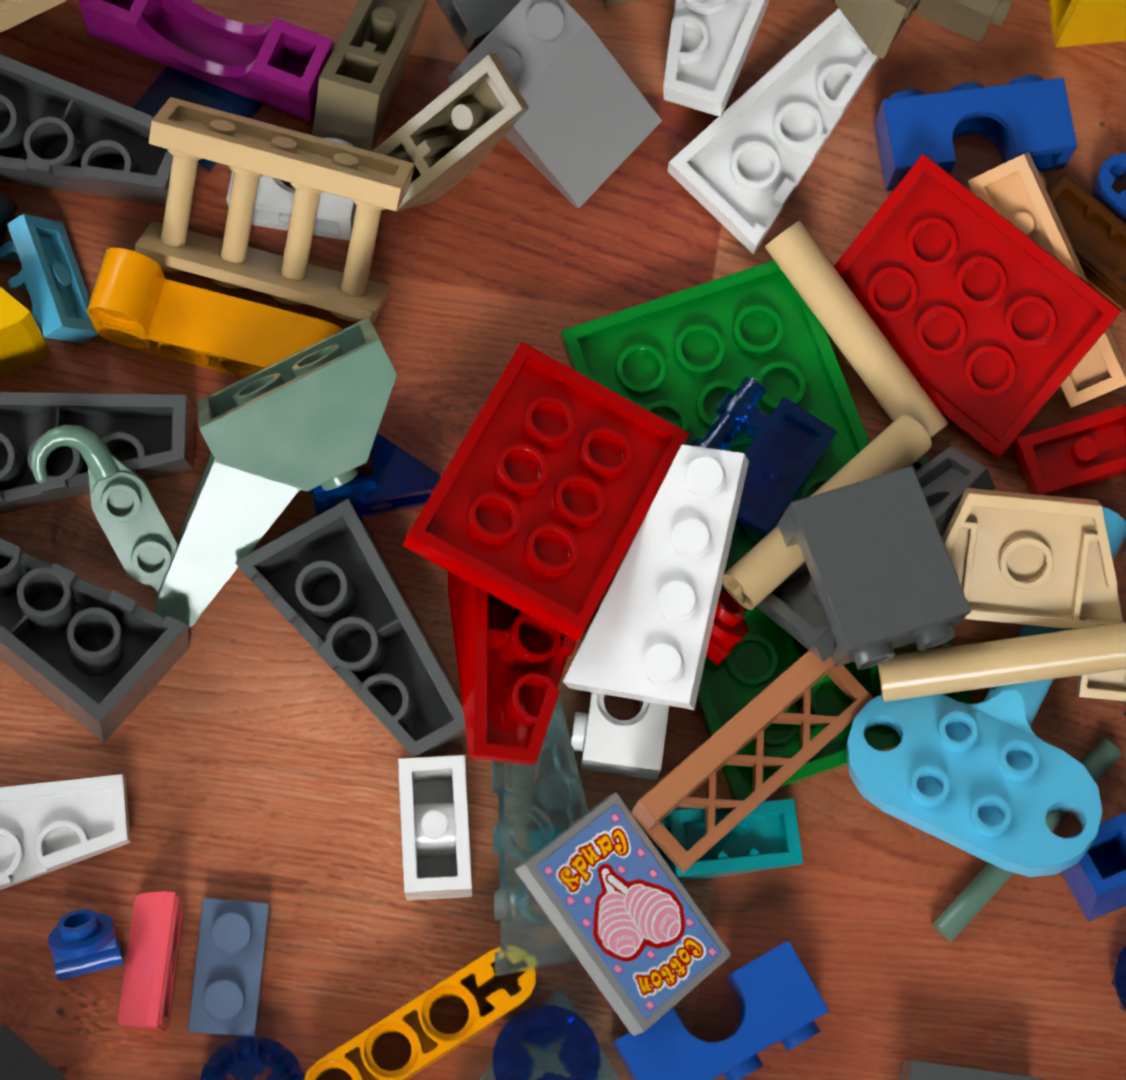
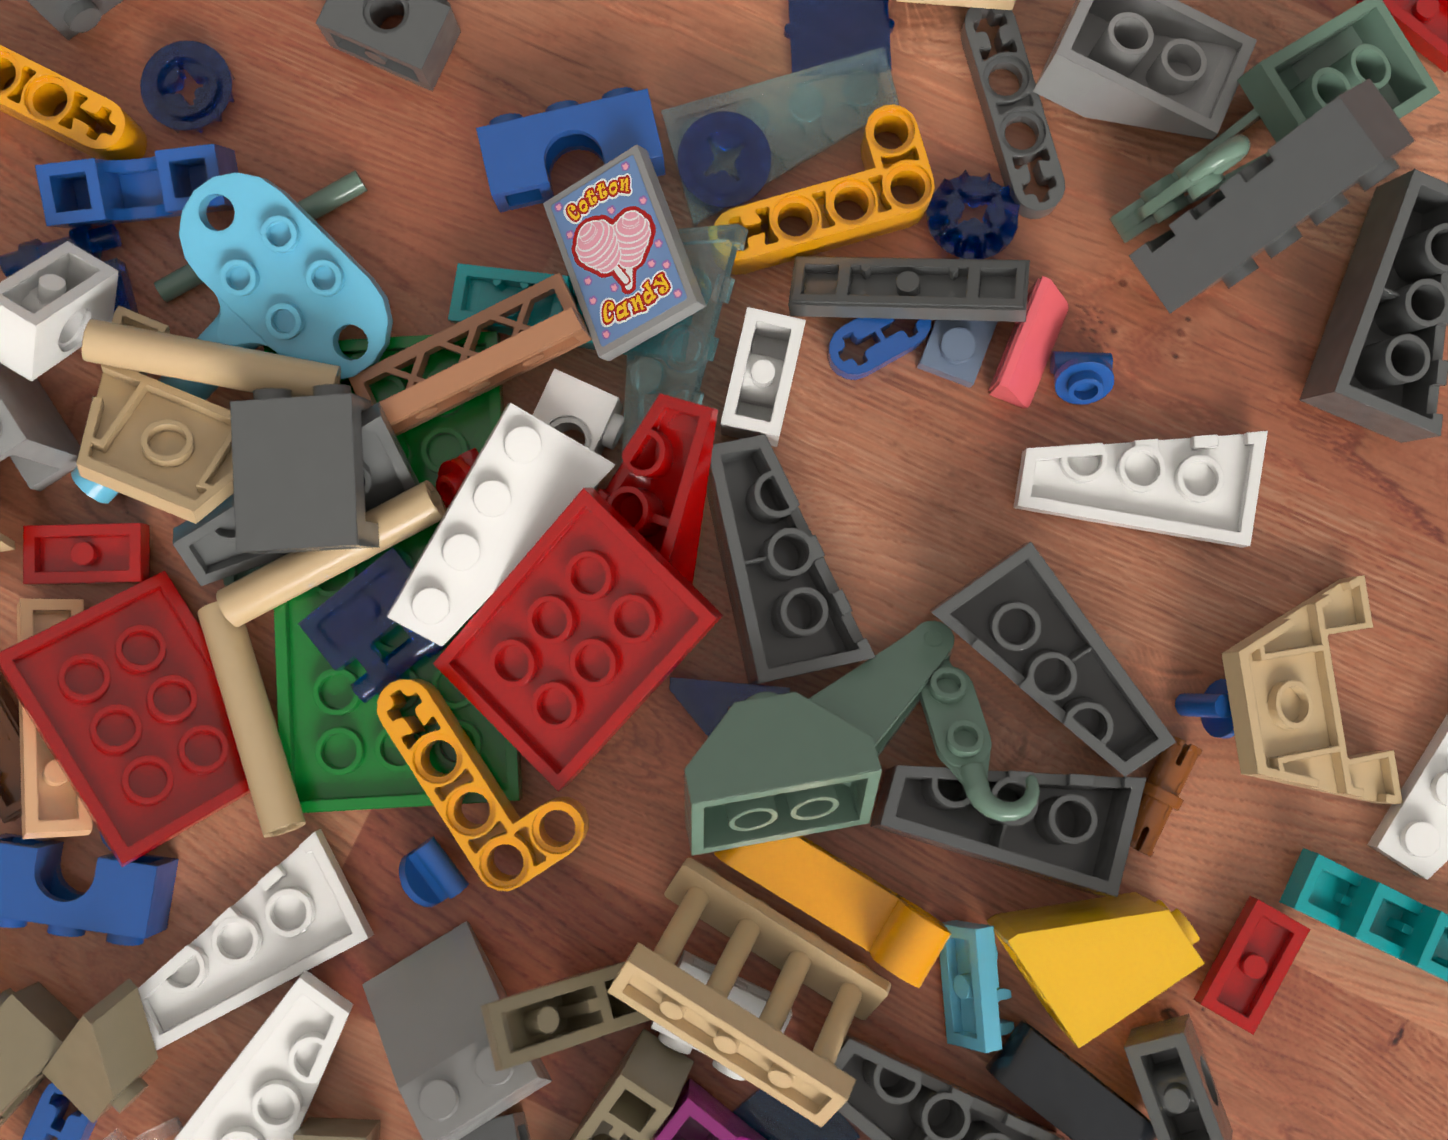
camera: 155 degrees left, 10 degrees up
none -> light orange beam [377,679,589,891]
none -> blue plate [399,836,469,907]
none -> dark grey plate [788,256,1030,322]
none -> blue beam [827,318,931,380]

